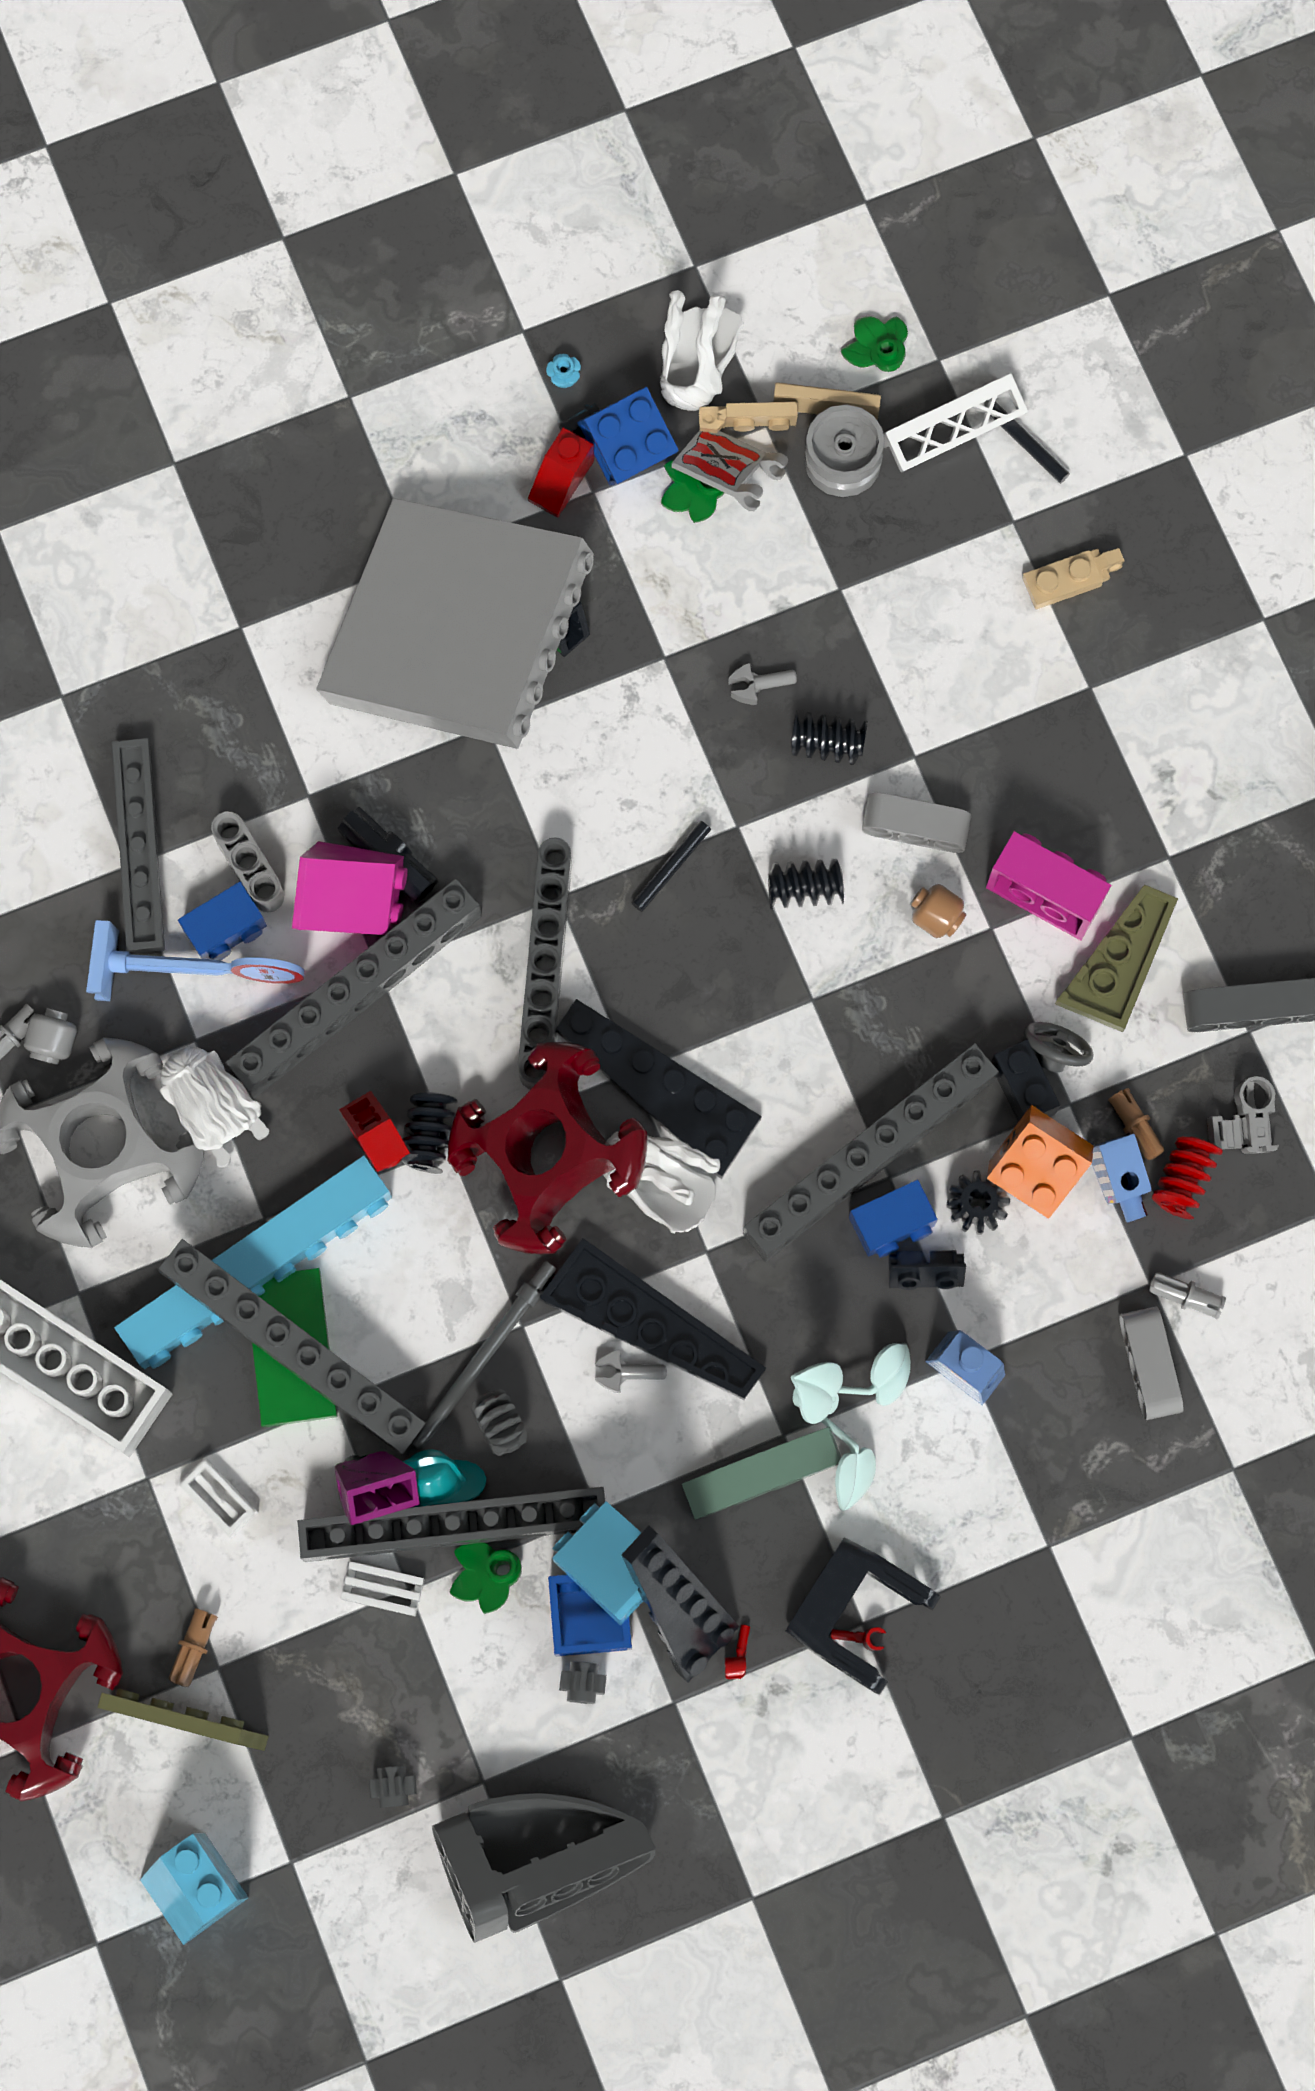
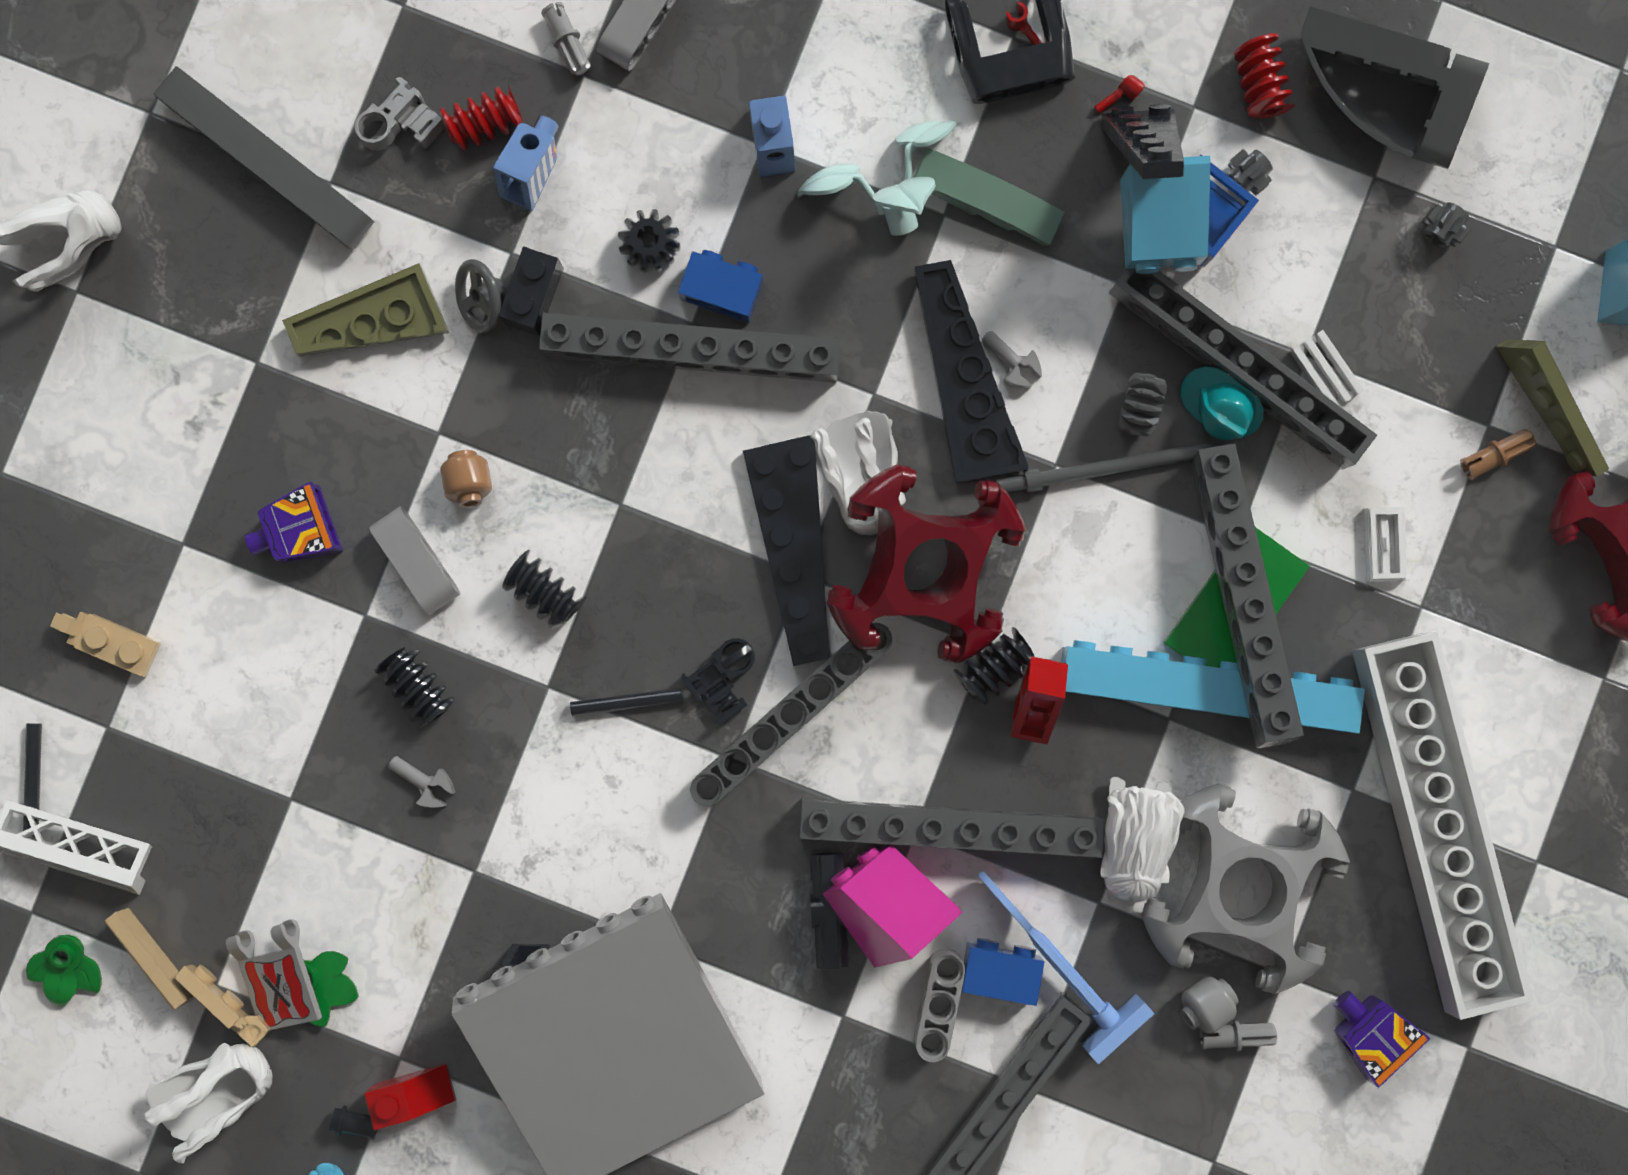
camera: 145 degrees left, 10 degrees up
magenta torso [335,1451,420,1525] -> none
green plate [450,1543,522,1614] -> none
blue piece [577,387,679,486] -> none
light grey wheel [804,404,885,497] -> none
black hinge [888,1250,966,1290] -> none
dark pink brick [986,831,1112,941] -> none
orange brick [987,1105,1094,1219] -> none
medium nougat axle [1108,1088,1164,1160] -> none
none -> dark purple torso [245,482,343,563]
none -> black piece [682,638,755,725]
none -> red piece [1234,33,1295,119]

